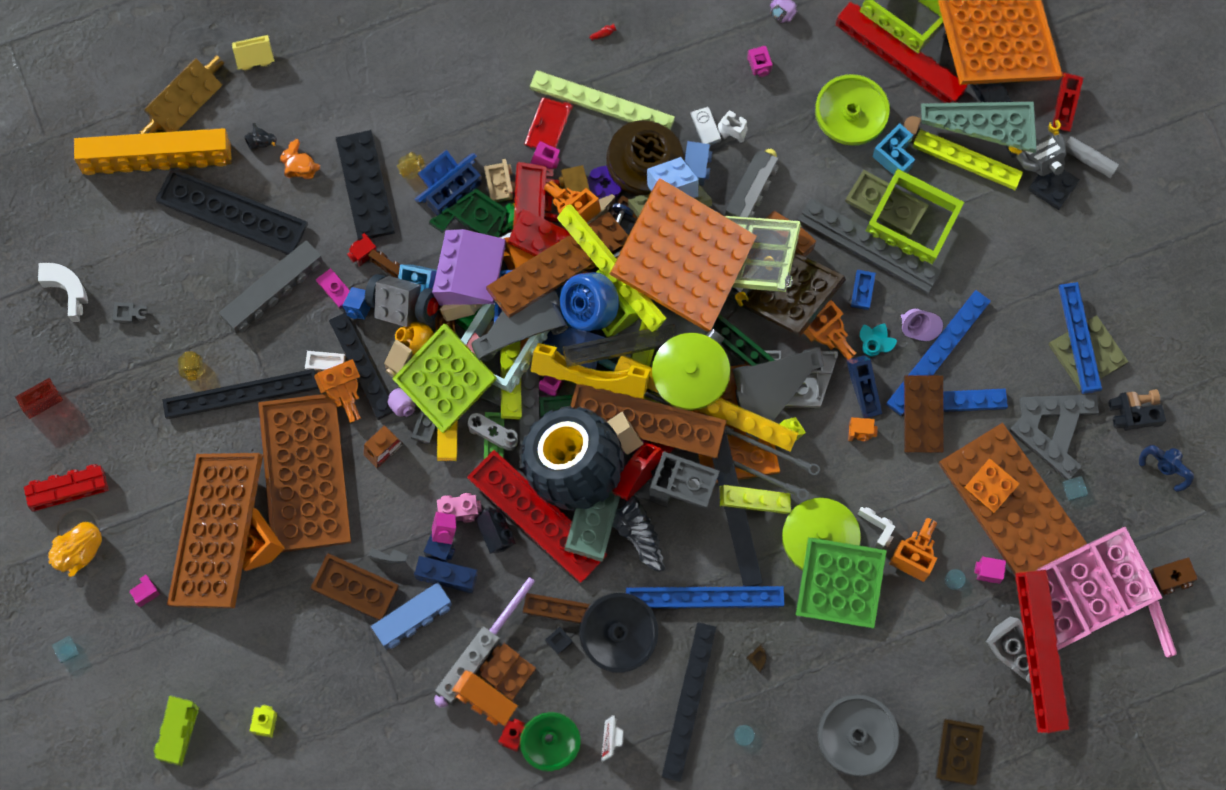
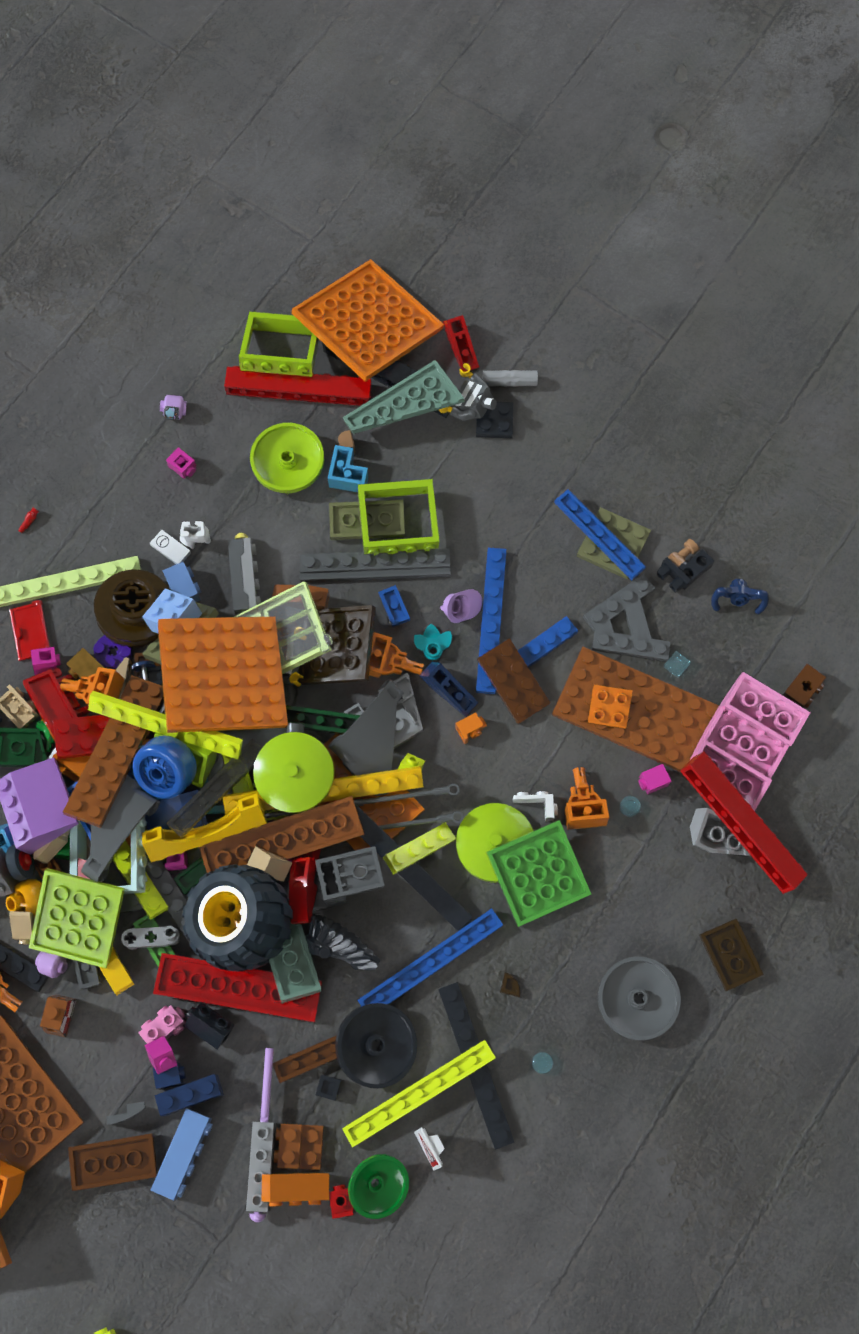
camera: 30 degrees left, 0 degrees up
neon yellow plate [913,129,1023,190] -> none
bright pink axle [1148,600,1177,657] -> none
none -> neon yellow plate [342,1040,496,1147]

